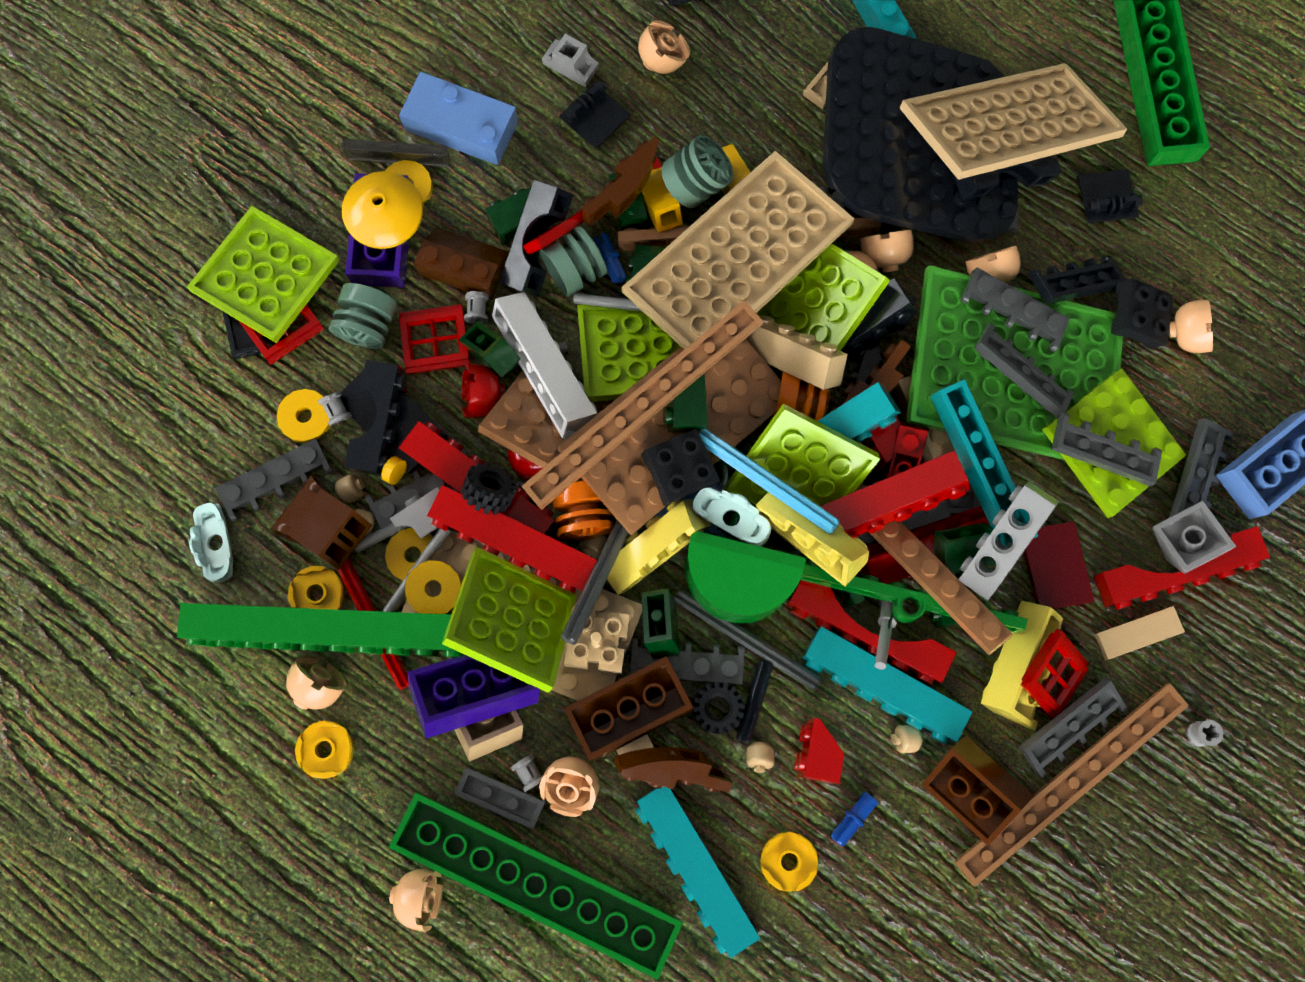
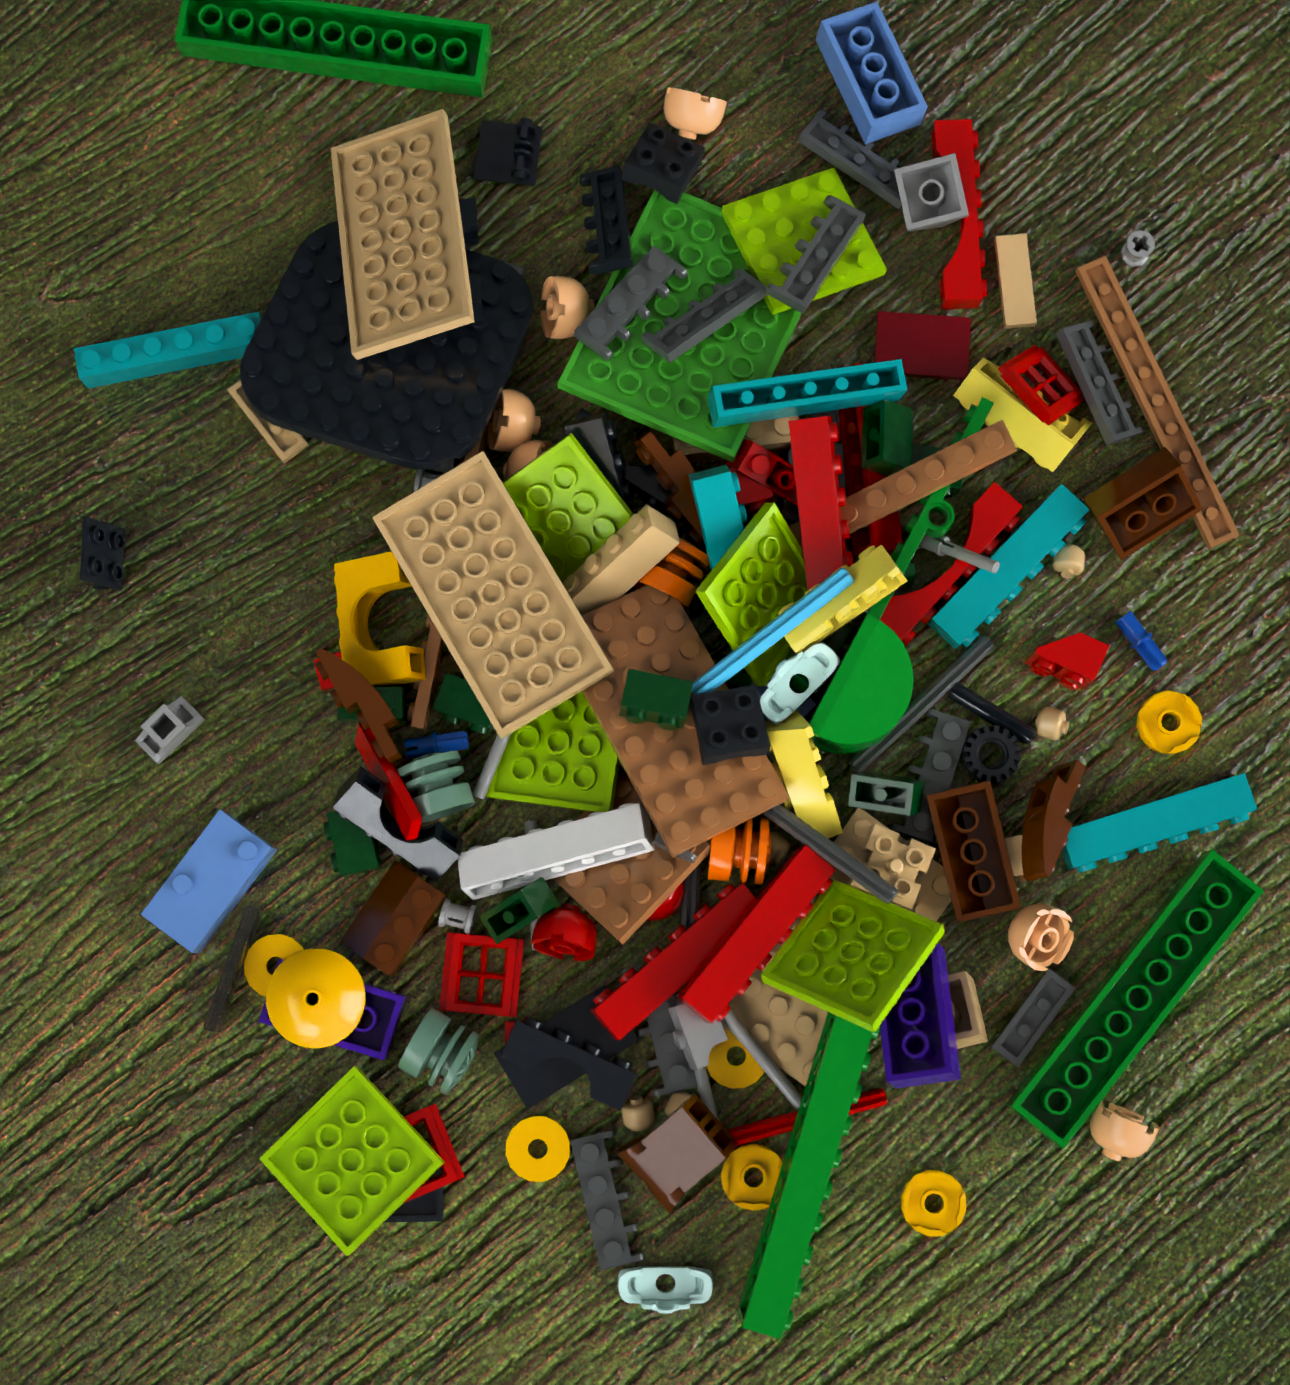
camera: 70 degrees left, 5 degrees up
light nougat cylinder [286,655,346,709] -> none
light grey bush [318,391,352,426] -> none
yellow tile [381,456,407,485] -> none
yellow tile [405,560,462,614] -> none
black tyre [461,462,517,515] -> none
light grey bush [510,754,543,792] -> none
medium nougat plate [522,300,763,510] -> none
black hinge [559,81,631,149] -> none
light nougat cylinder [638,20,690,74] -> none
sand green wheel [661,135,734,208] -> none
light grey brick [959,482,1060,600] -> none

